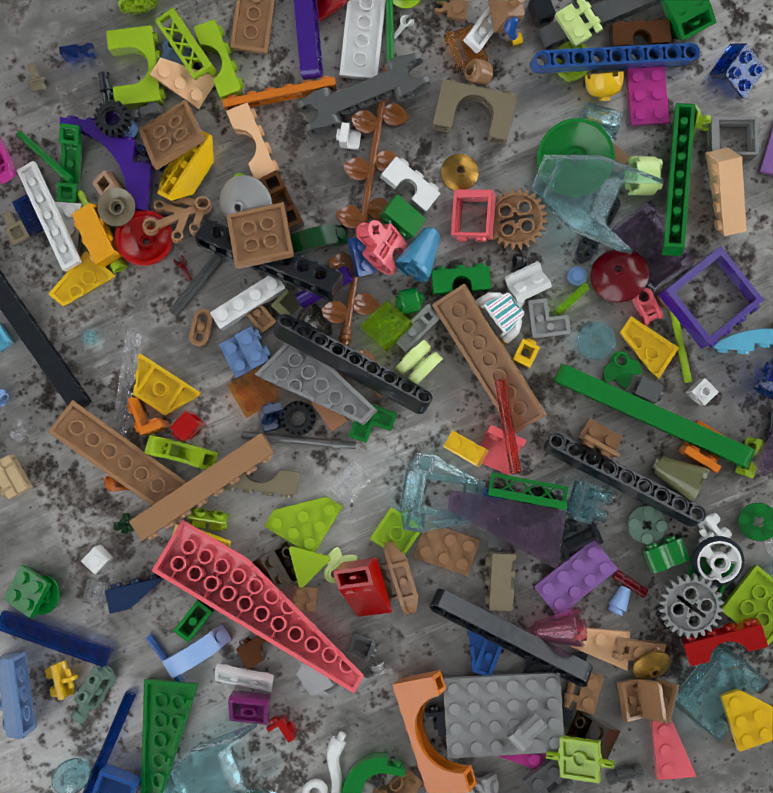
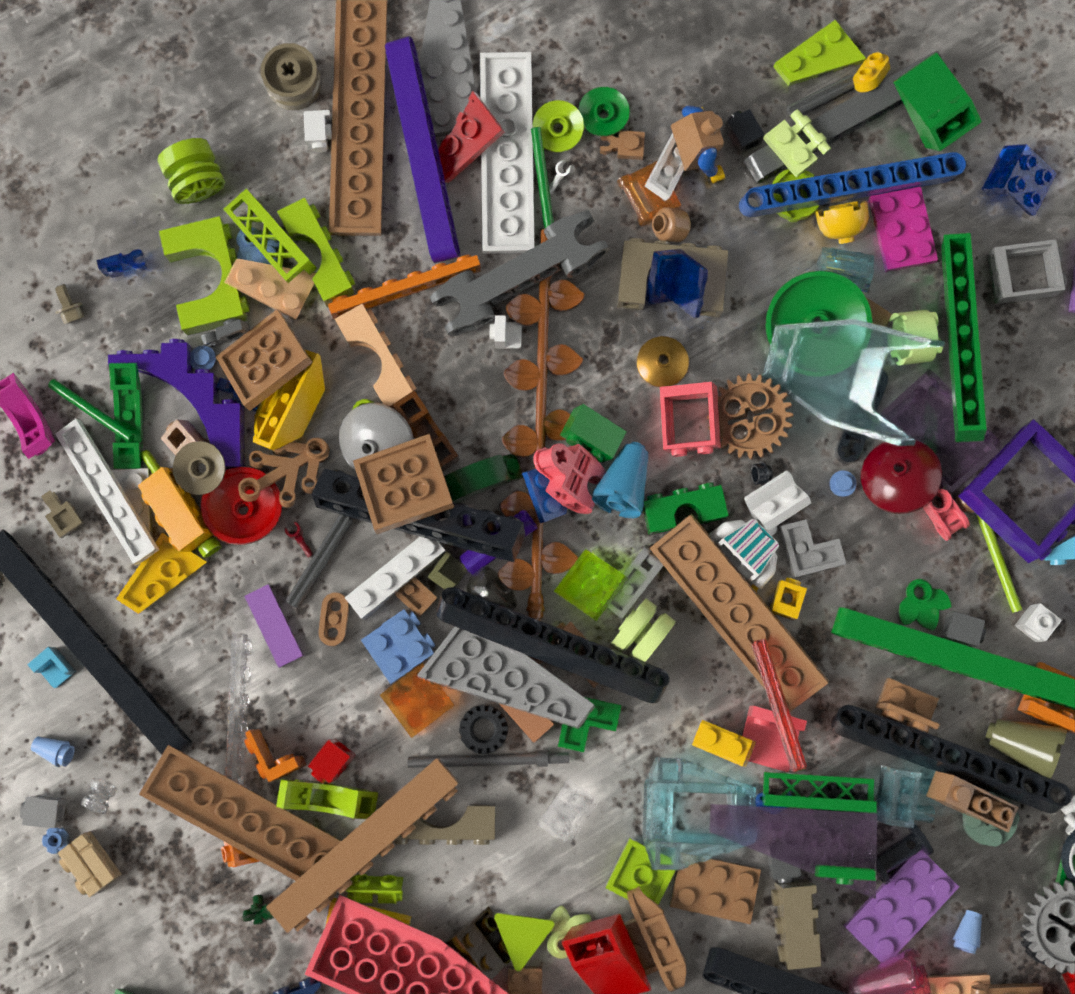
camera: 10 degrees left, 5 degrees down
clear blue plate [12,194,44,237] -> none
clear light blue hinge [81,330,97,345] -> none
white brick [81,544,114,574] -> none
black tyre [94,99,132,138] -> none
black axle [98,71,114,105] -> none
yellow wing [133,353,202,416] -> none
dark blue bracket [258,402,283,432] -> none
lime plate [264,496,343,552] -> none
white arch [380,157,441,214] -> none
green head [395,287,424,314] -> none
clear neon green tile [554,282,590,315] -> none
clear light blue plate [576,322,616,360] -> none
reddish brown arch [608,18,671,47] -> none
dark red axle [612,570,649,598] -> none
yellow wing [619,316,679,380] -> none
green brick [642,535,690,574] -> none
lime piece [693,103,711,139] -> none
light nougat wedge [705,147,747,236] -> none
none -> medium lavender tile [244,584,304,668]
none -> clear blue bracket [646,249,708,318]
none -> green plate [815,865,876,885]
none -> medium nougat slope [926,771,1018,832]

